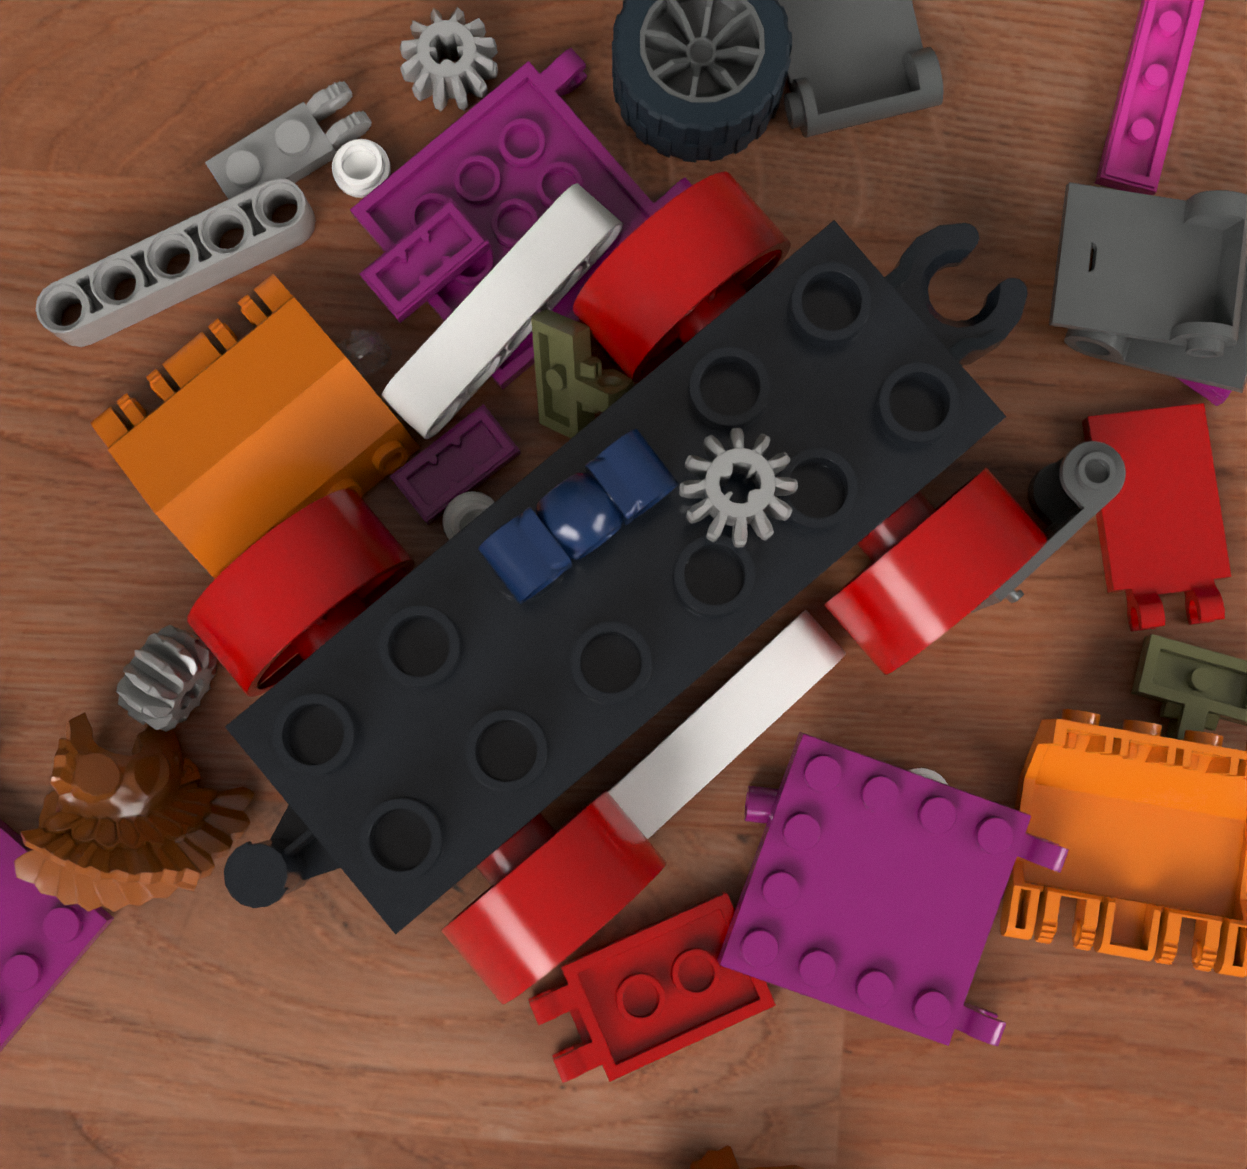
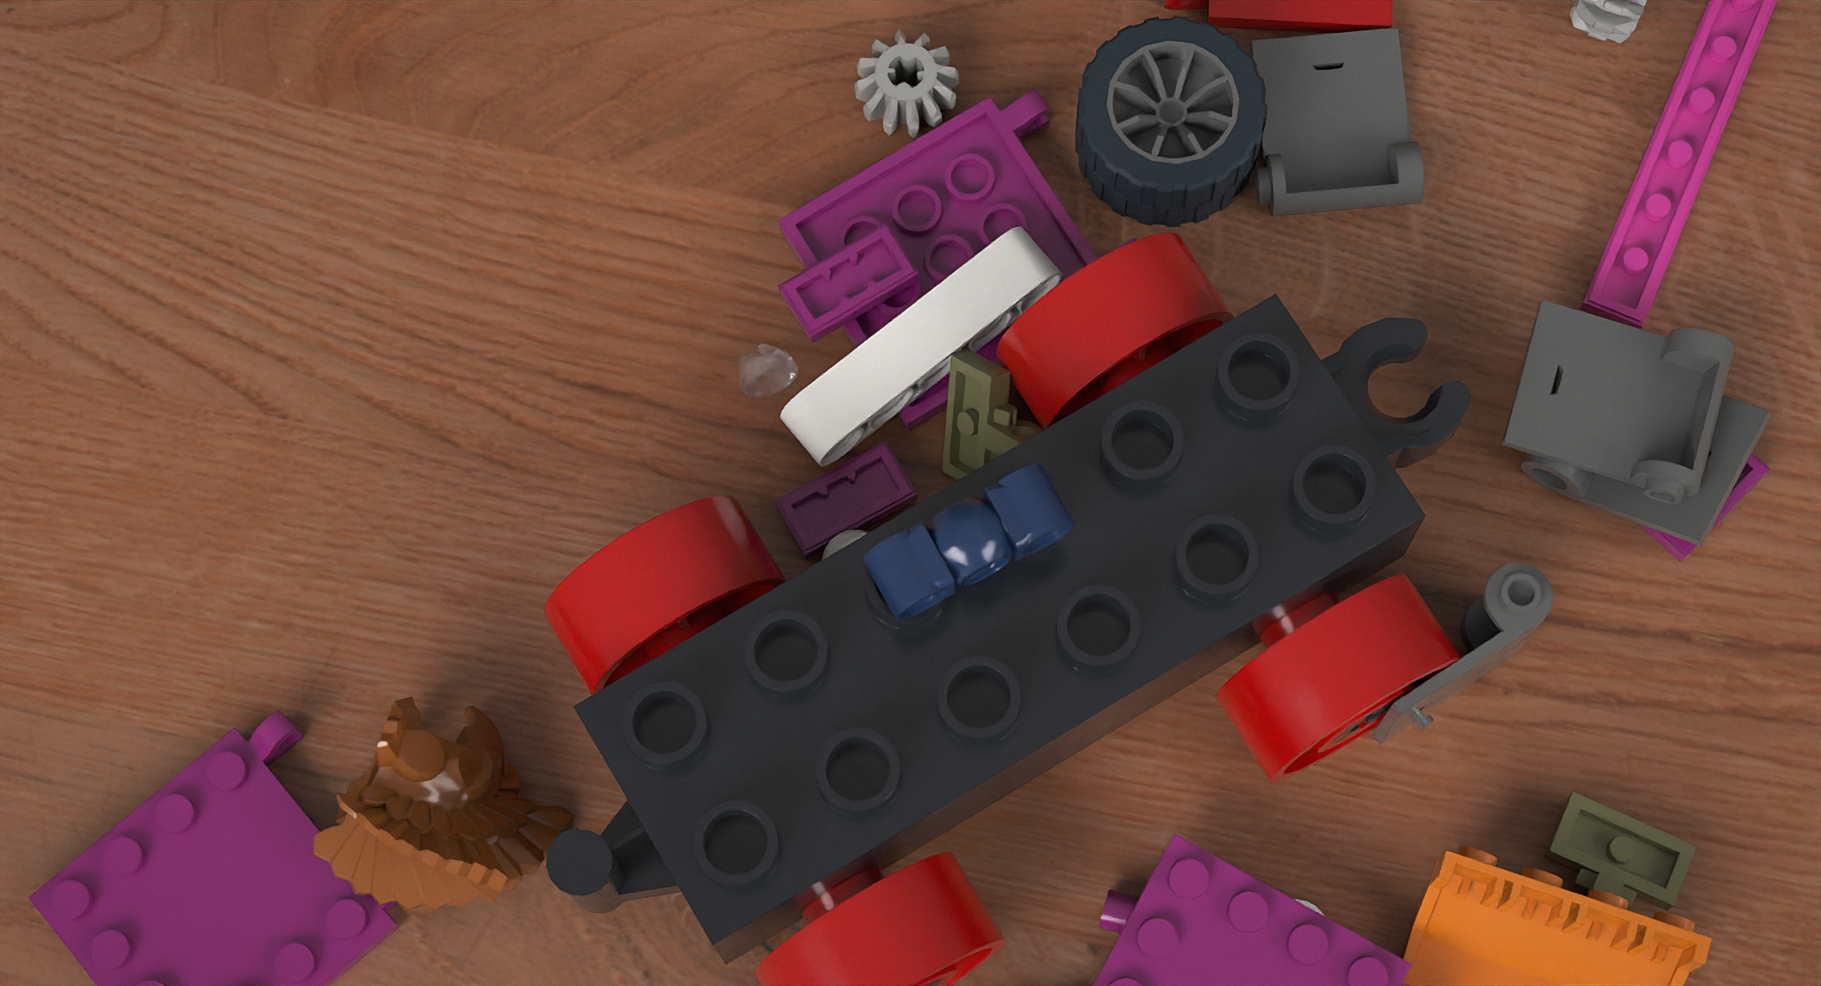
camera: 15 degrees right, 10 degrees down
light grey beam [35,178,316,347] -> none
orange hinge [90,273,420,578] -> none
light grey gear [116,625,218,732] -> none
light grey hinge [205,81,372,199] -> none
white plate [332,139,391,198] -> none
white beam [608,609,846,839] -> none
light grey gear [679,428,798,547] -> none
red tile [1082,403,1232,632] -> none

